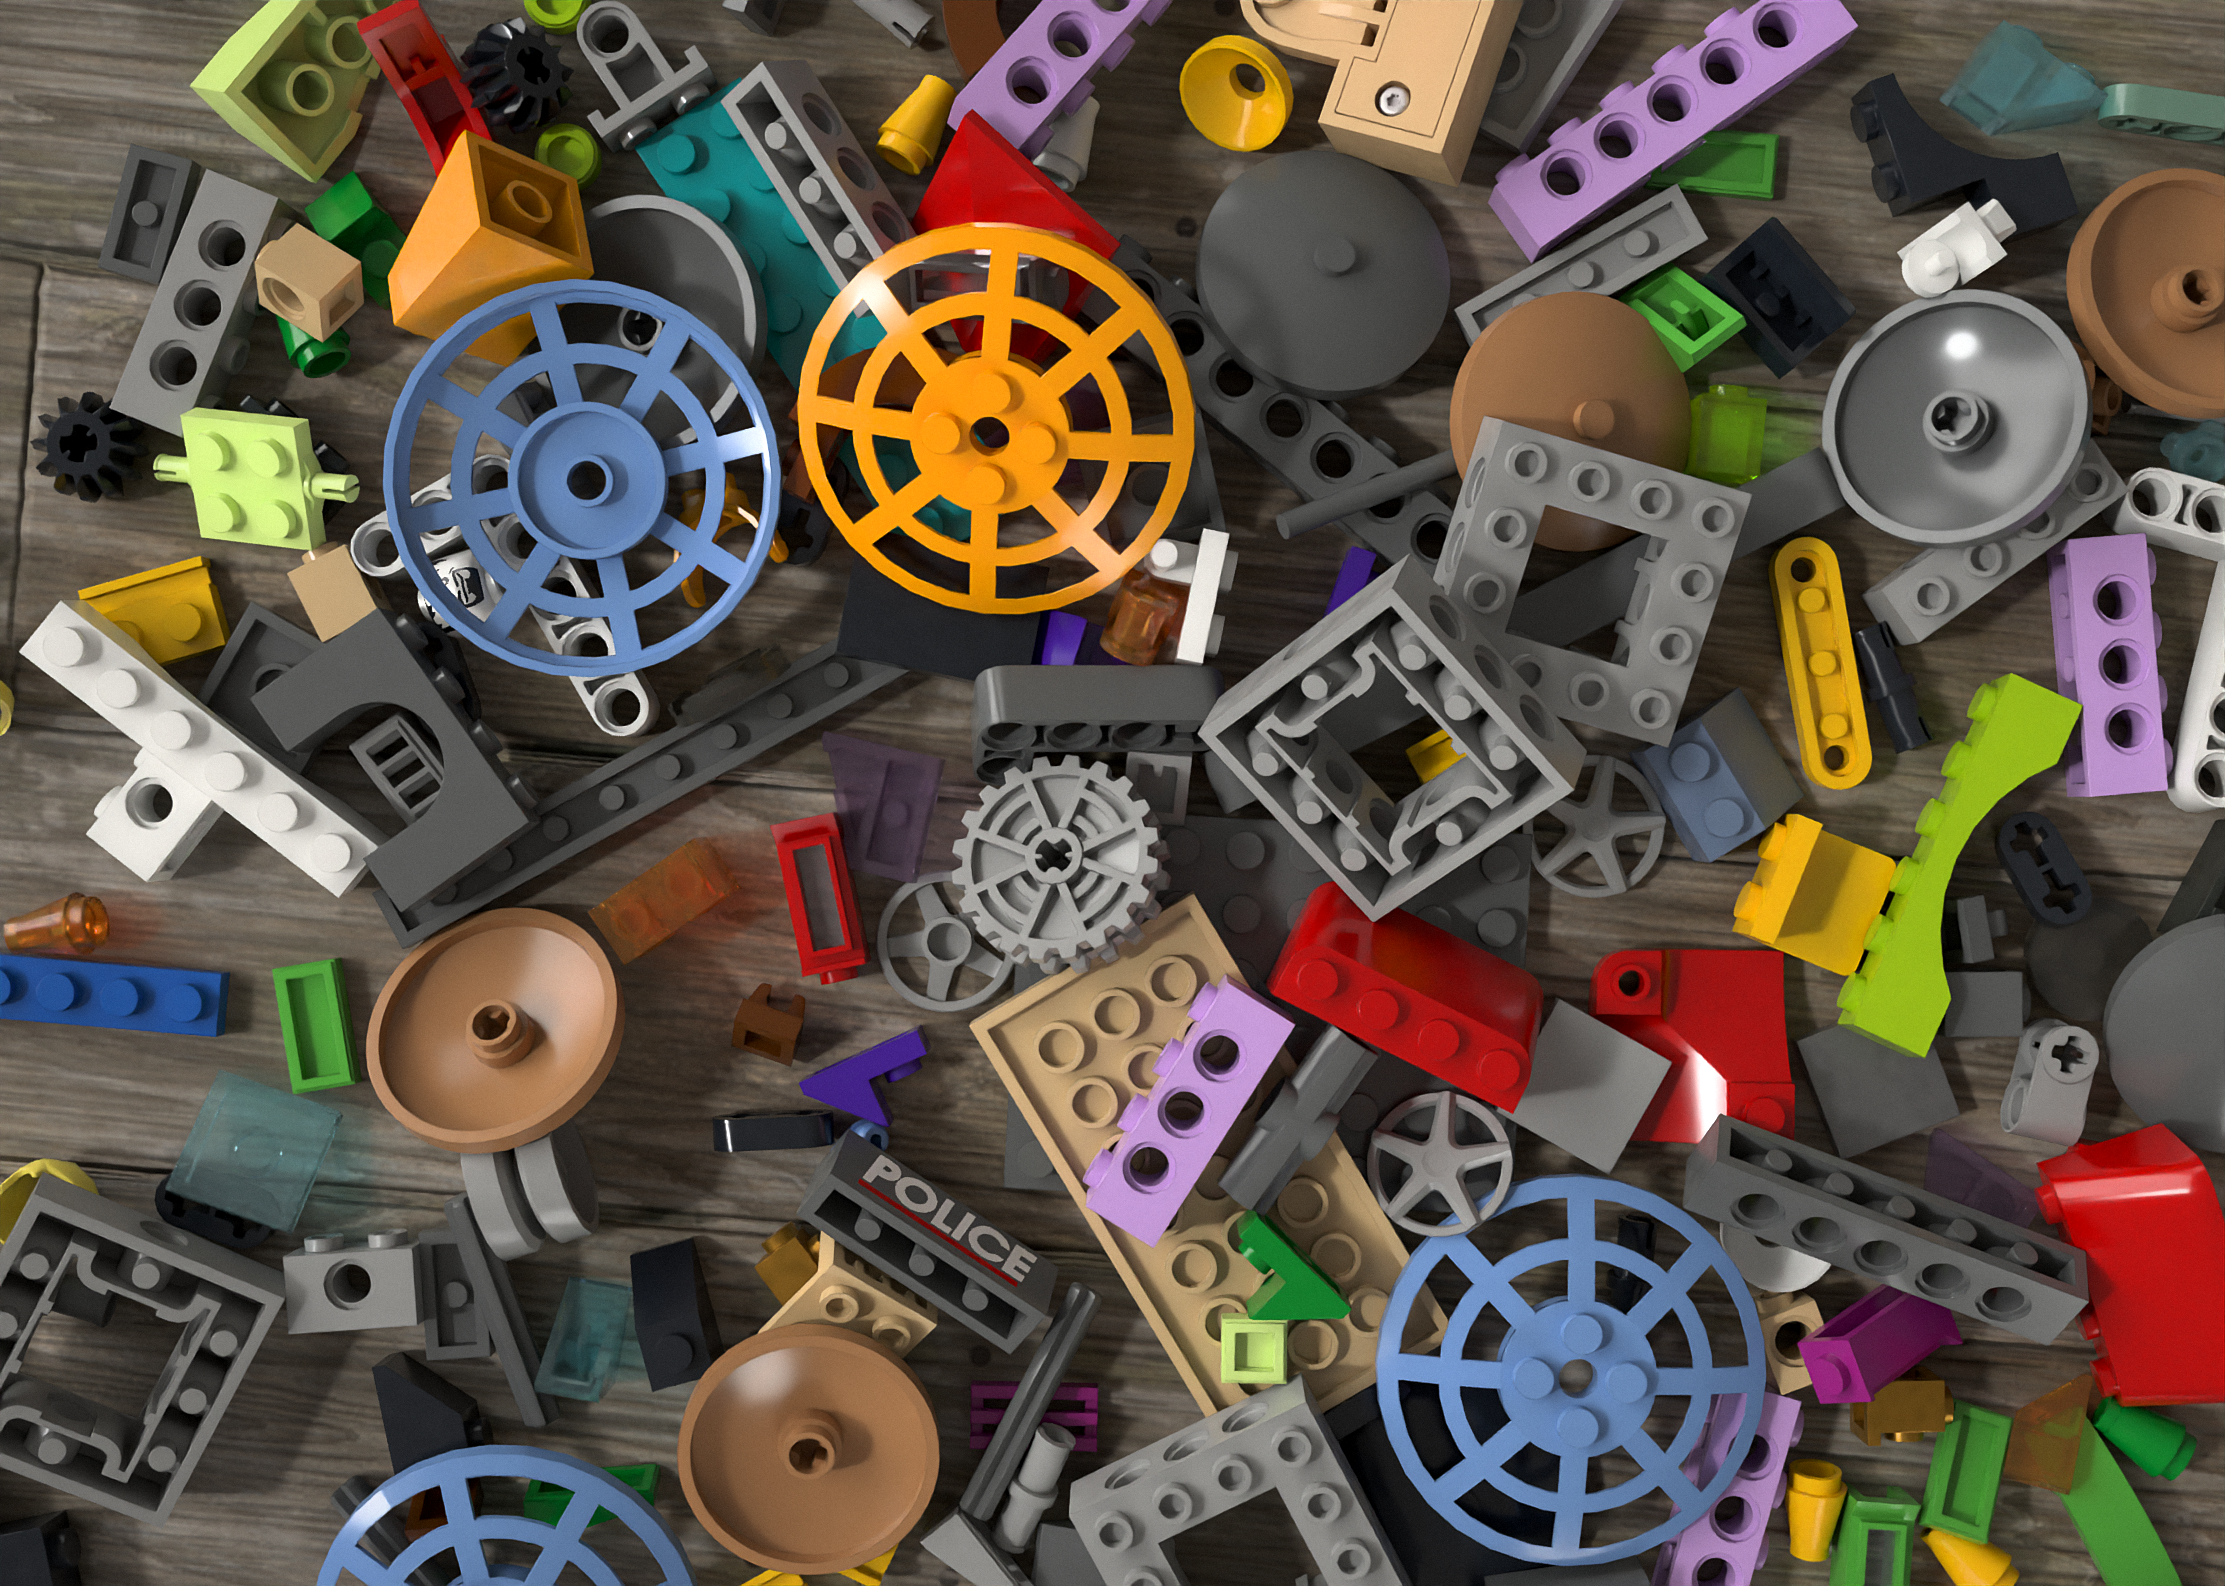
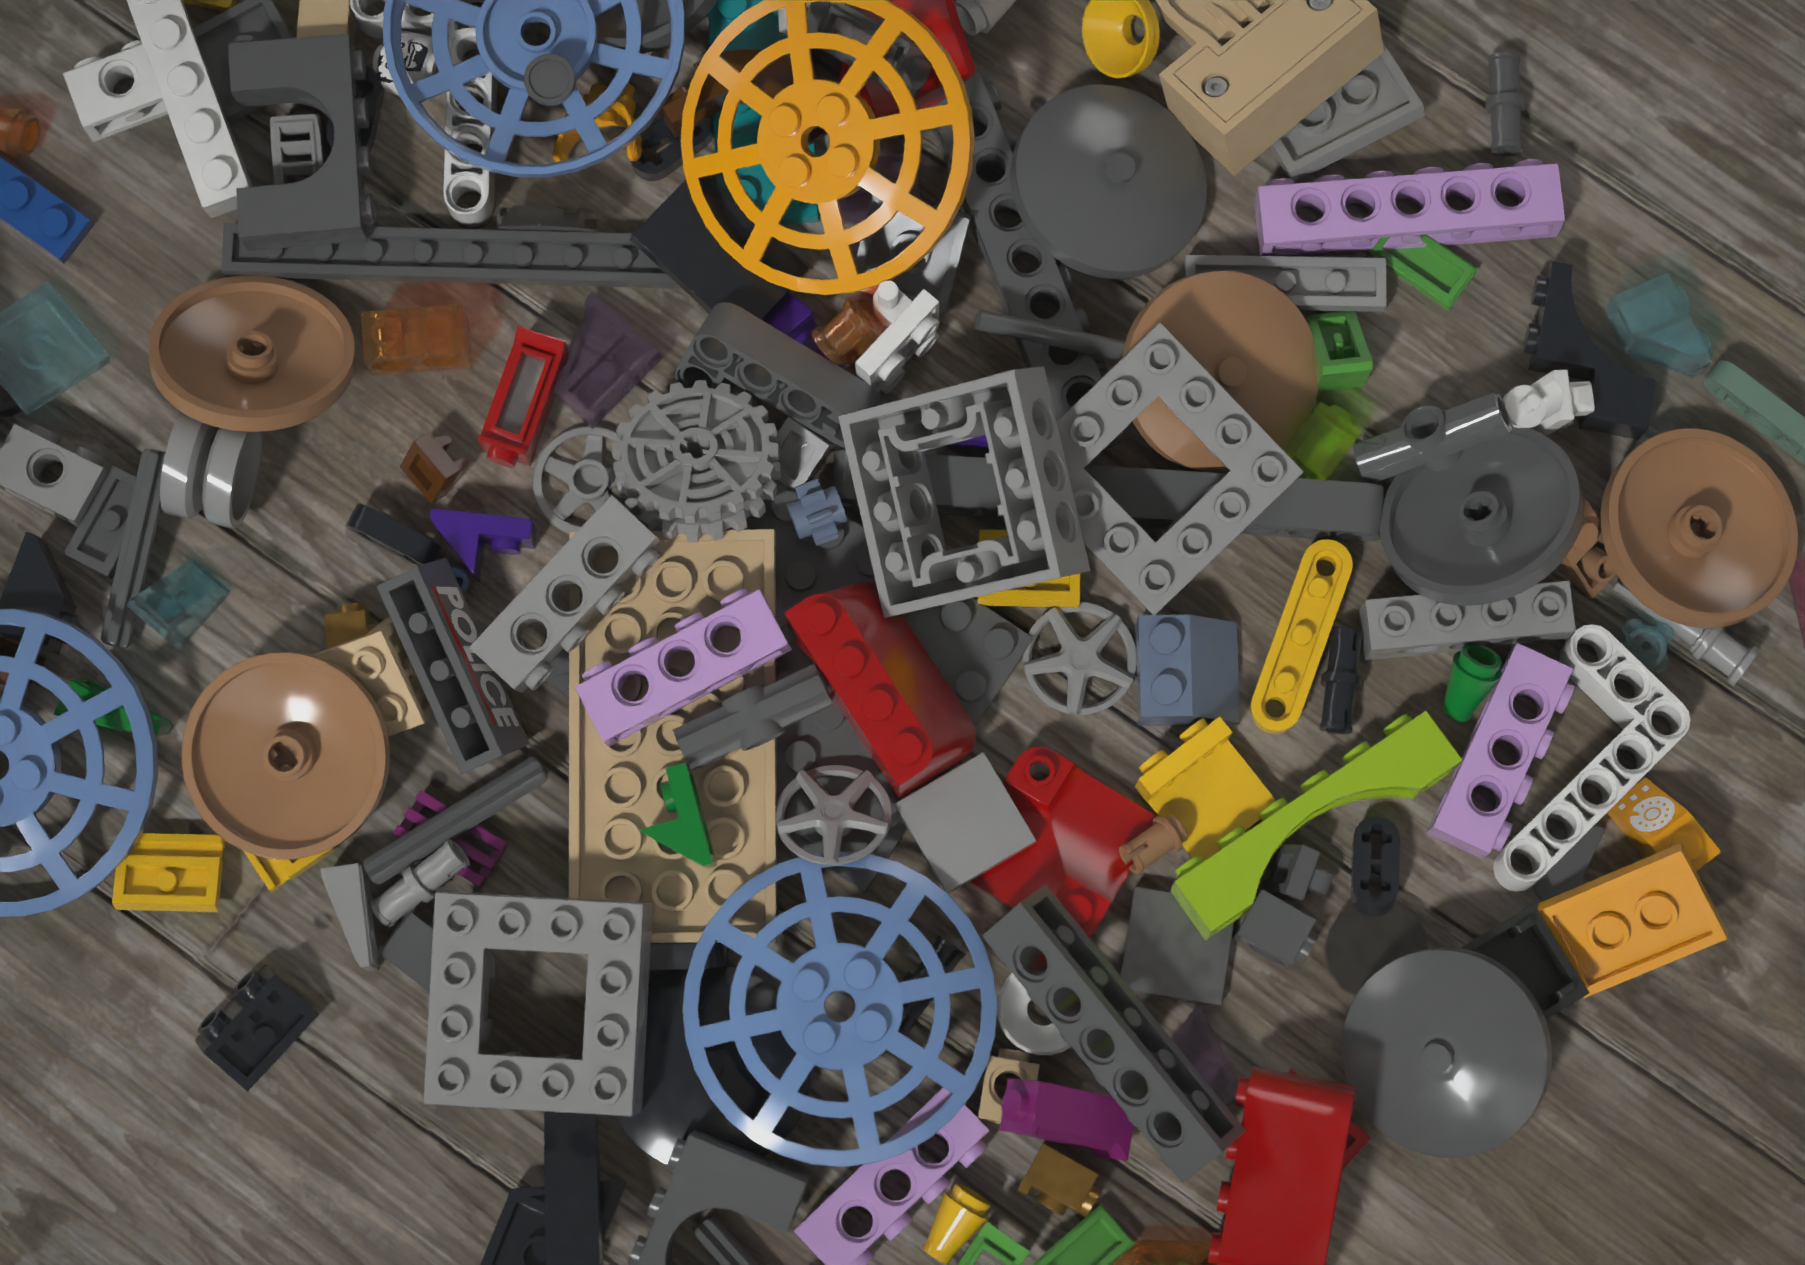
camera: 30 degrees right, 10 degrees down
bright green tile [272,957,362,1094] -> none
black slope [630,1237,725,1392] -> none
yellowish green tile [1221,1313,1288,1384] -> none
black bracket [1697,217,1856,379] -> none
light grey piece [2000,1017,2099,1146] -> none
none -> light grey brick [469,495,663,693]
none -> dark grey piece [524,54,575,106]
none -> sand blue gear [786,479,847,546]
none -> medium nougat pin [1119,814,1187,875]
none -> dark grey piece [1353,391,1513,484]
none -> green cone [1442,643,1502,722]

